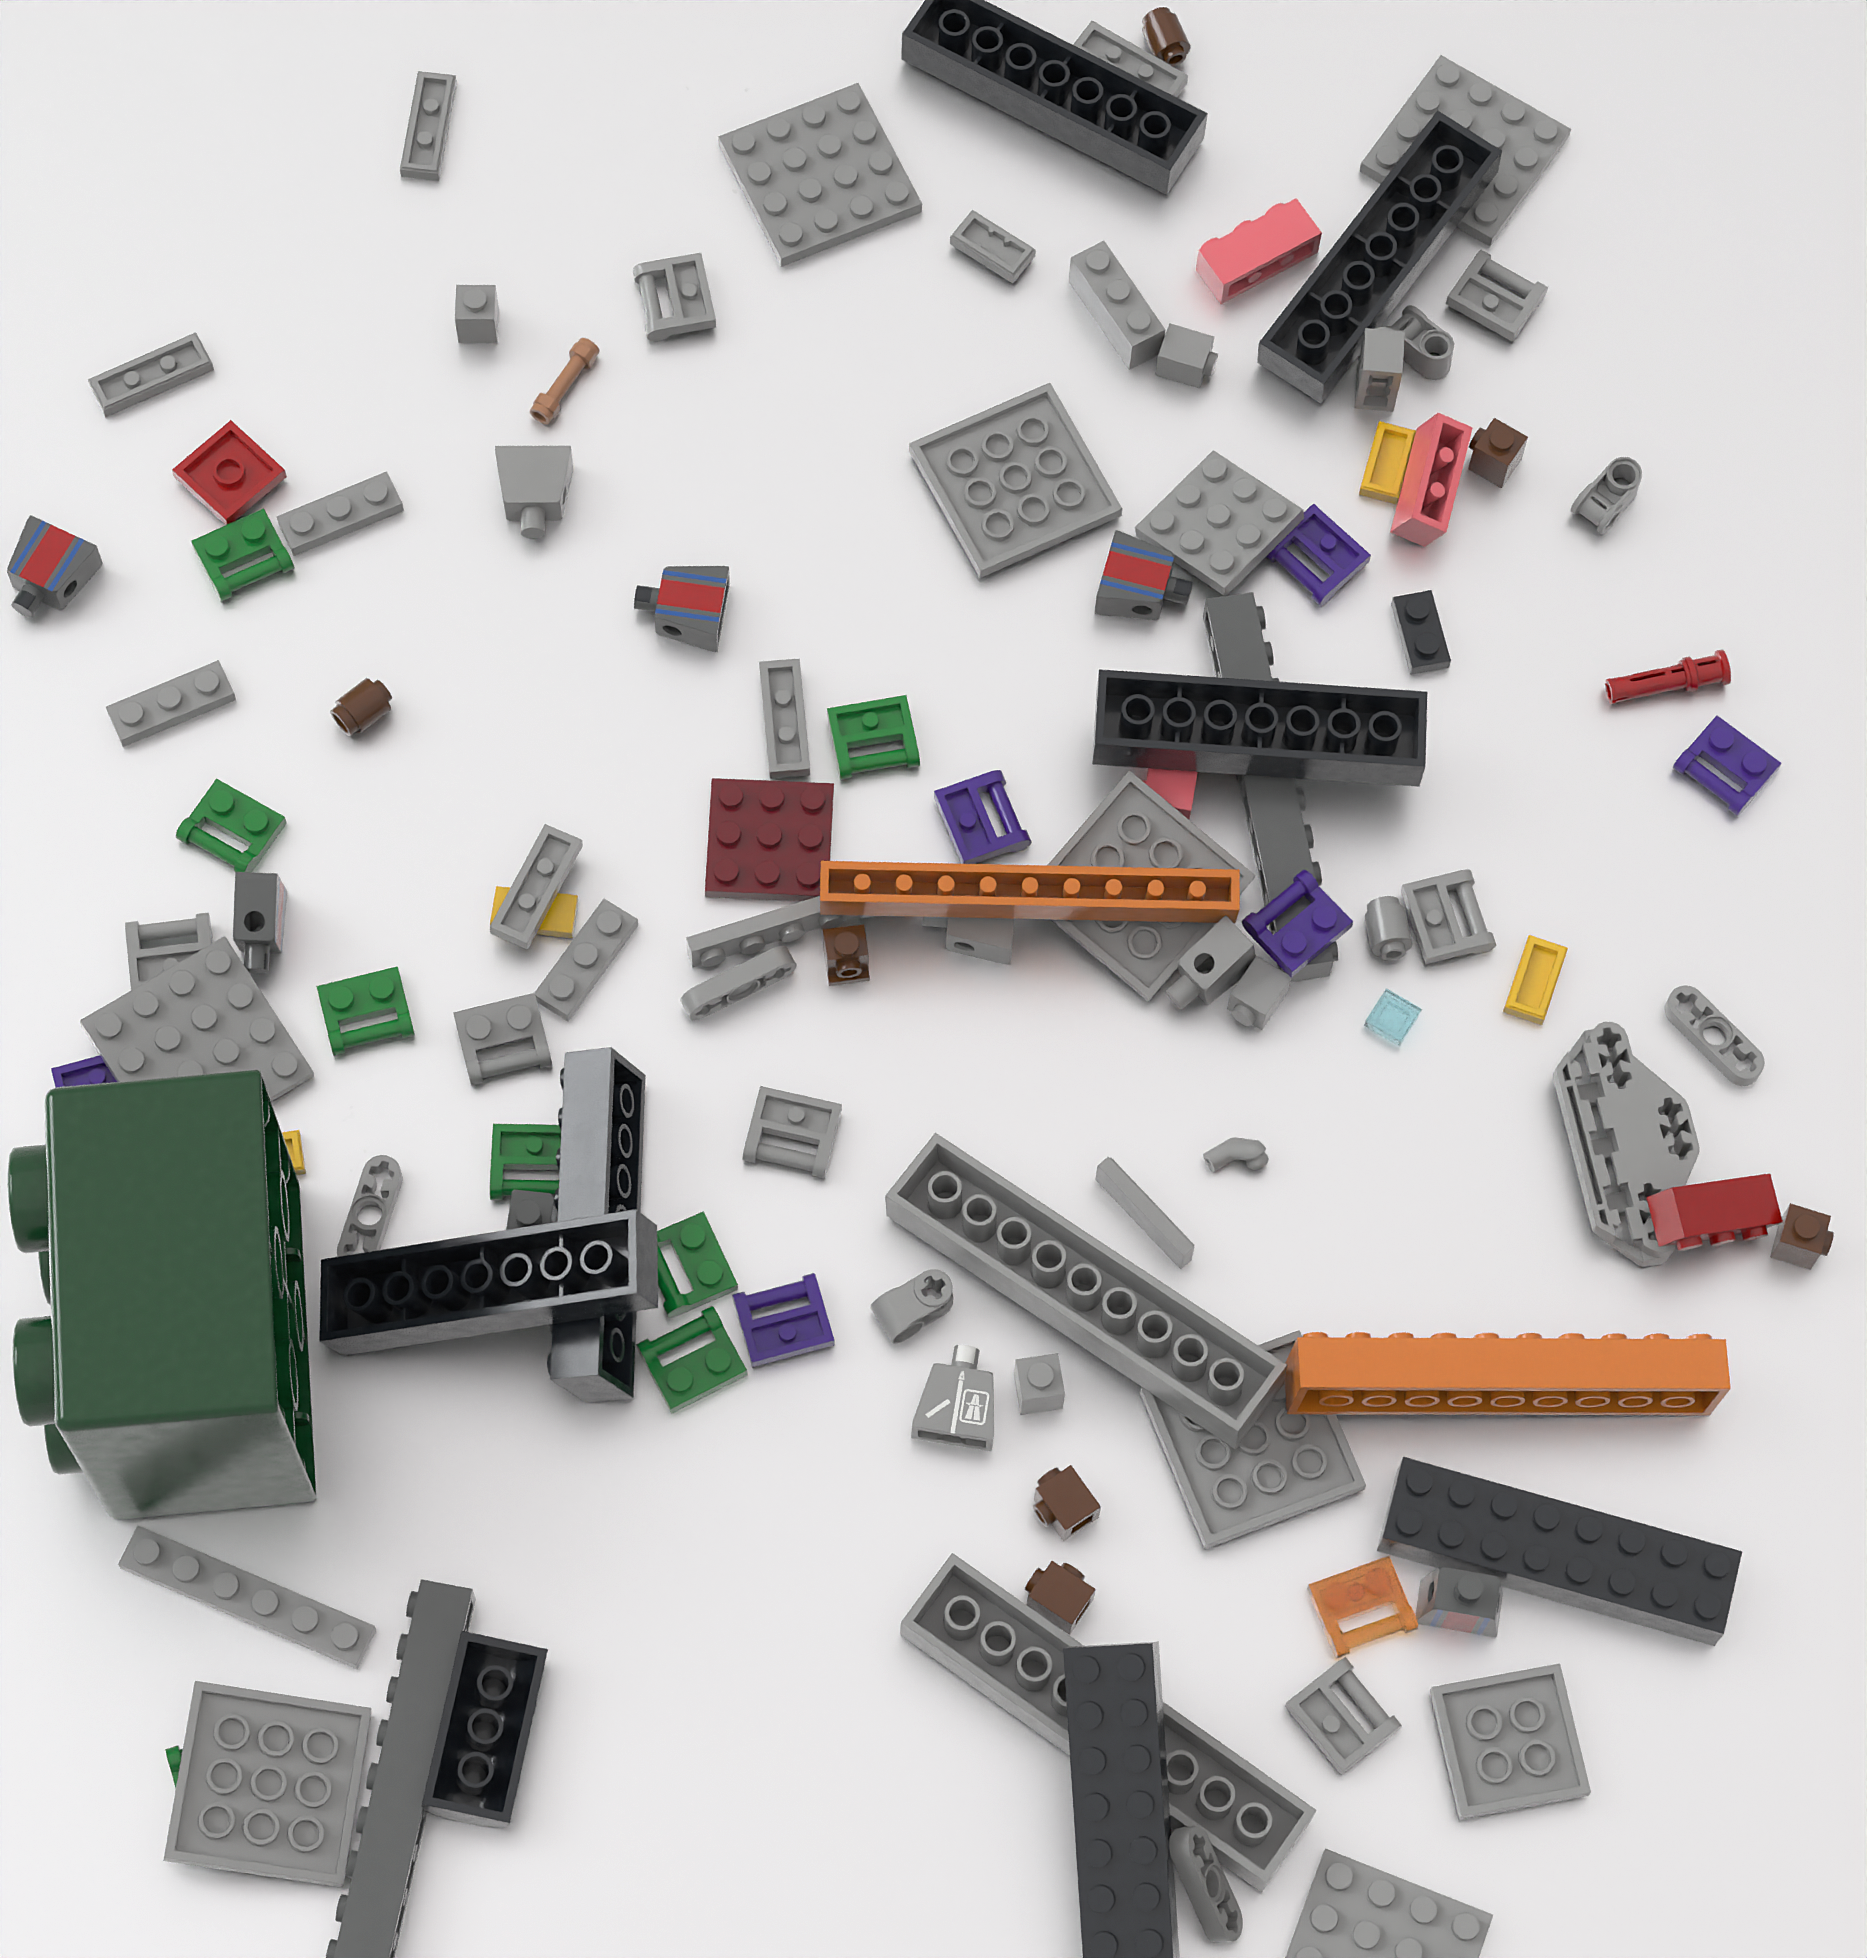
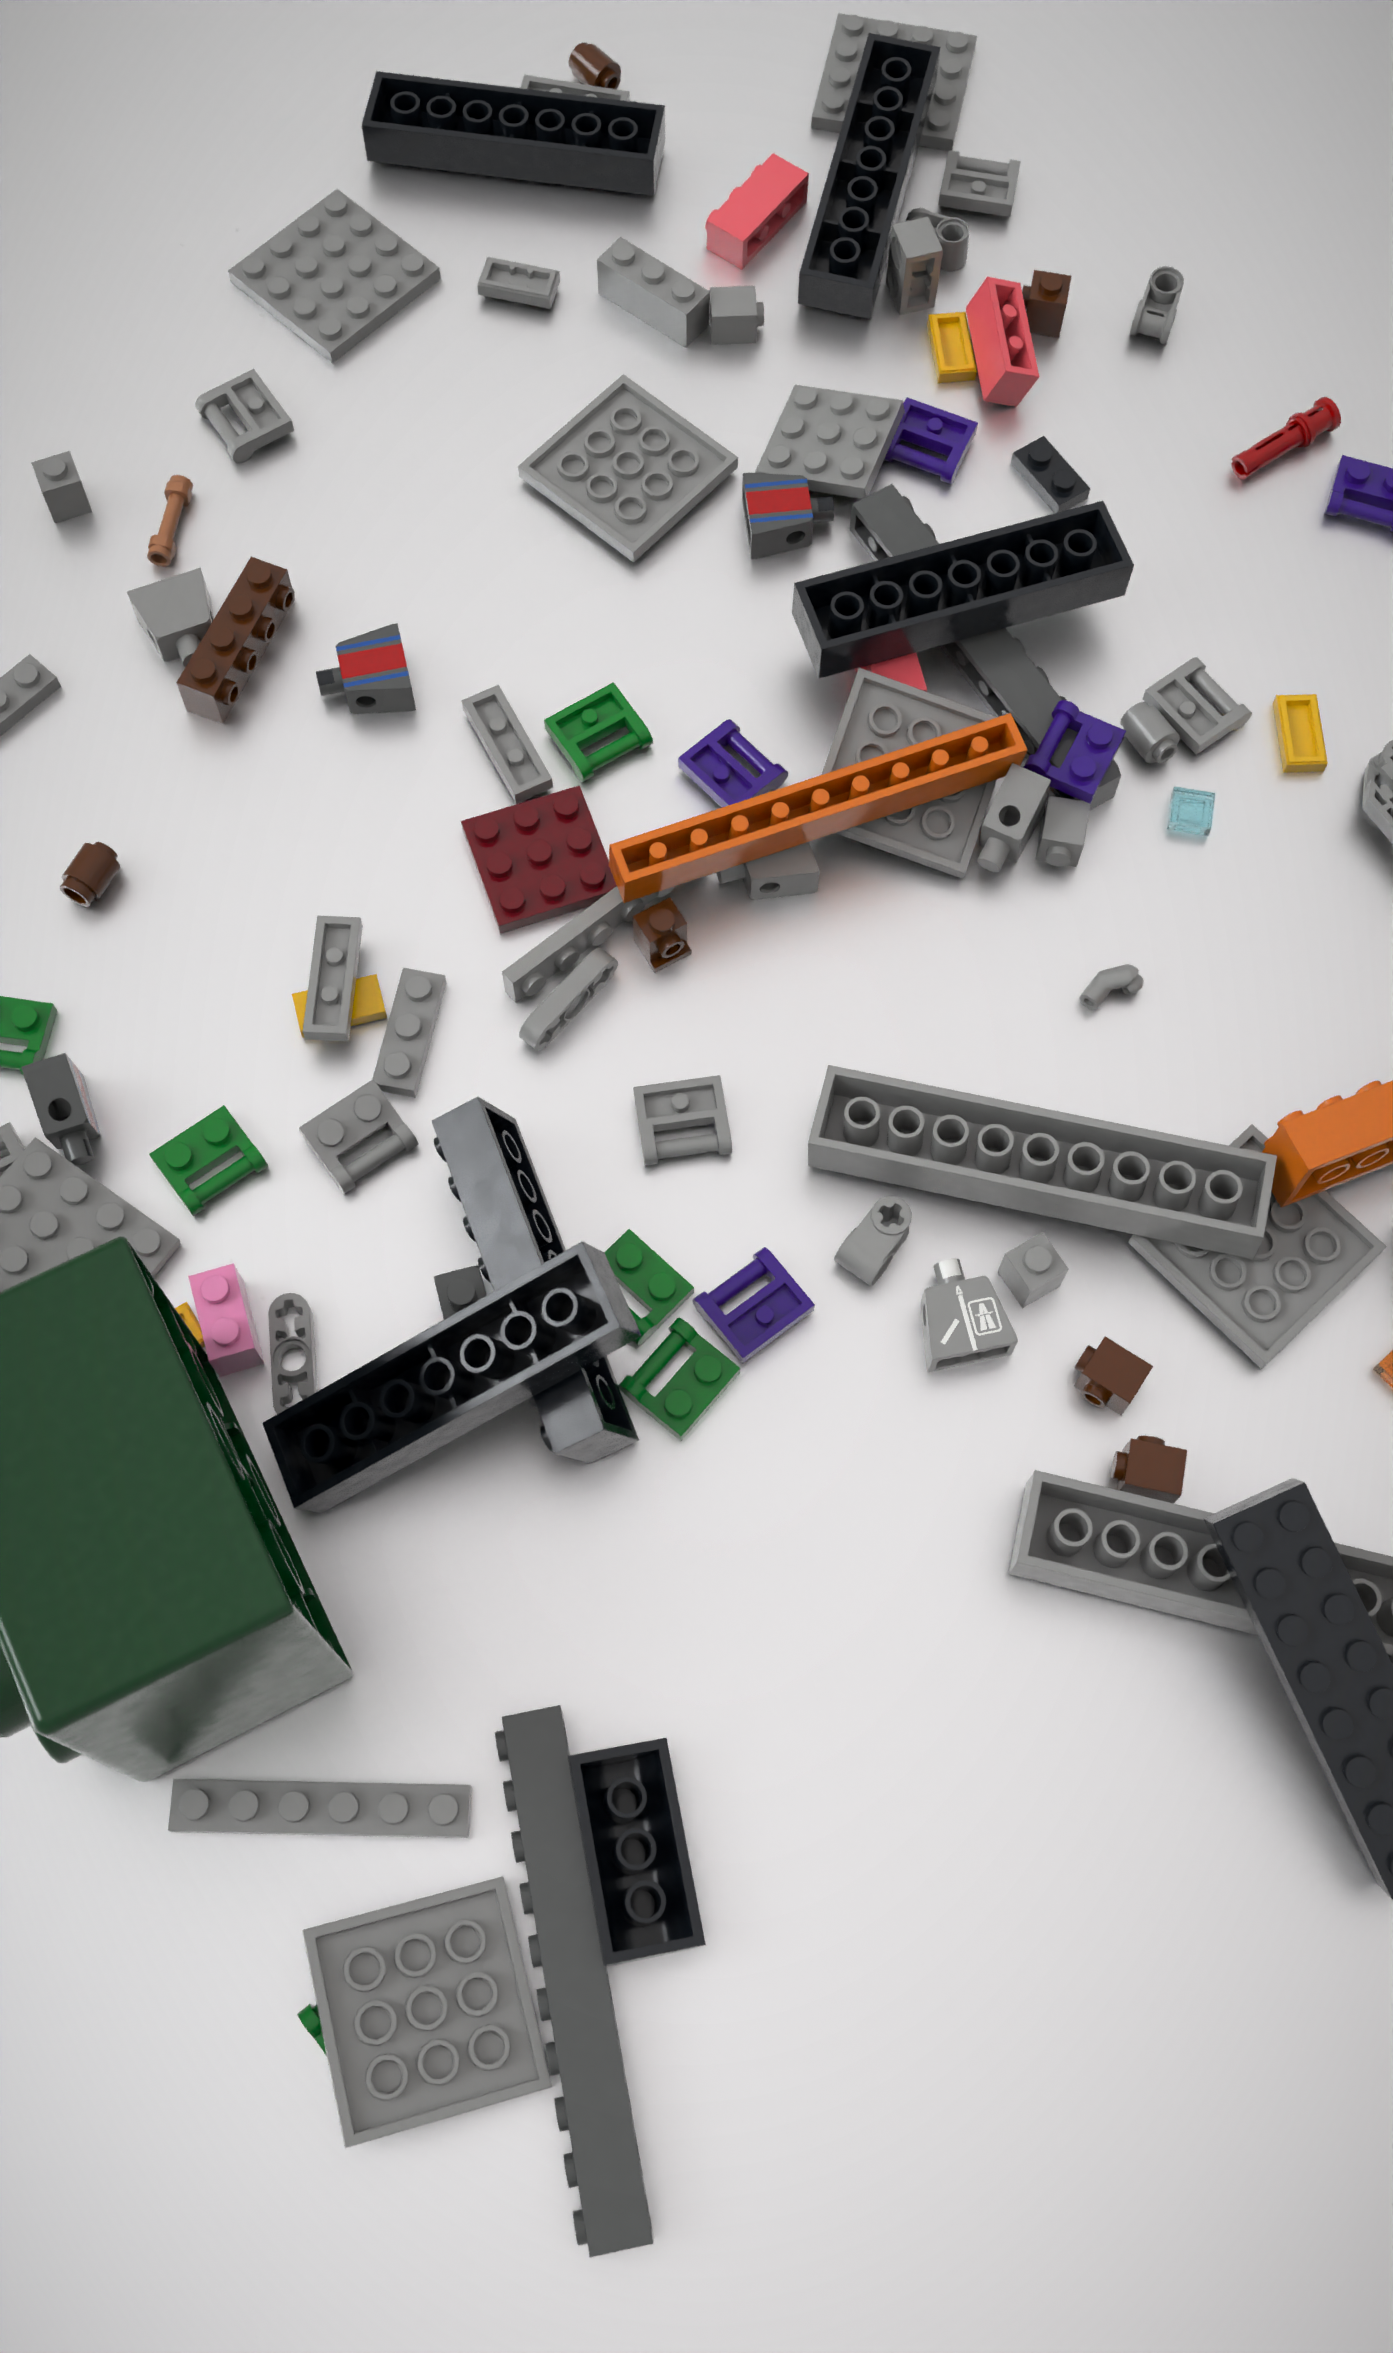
camera: 20 degrees left, 0 degrees up
green plate [490,1123,561,1200] -> none
light grey tile [1095,1157,1195,1269] -> none
none -> reddish brown brick [176,557,295,724]
none -> bright pink brick [188,1263,264,1377]

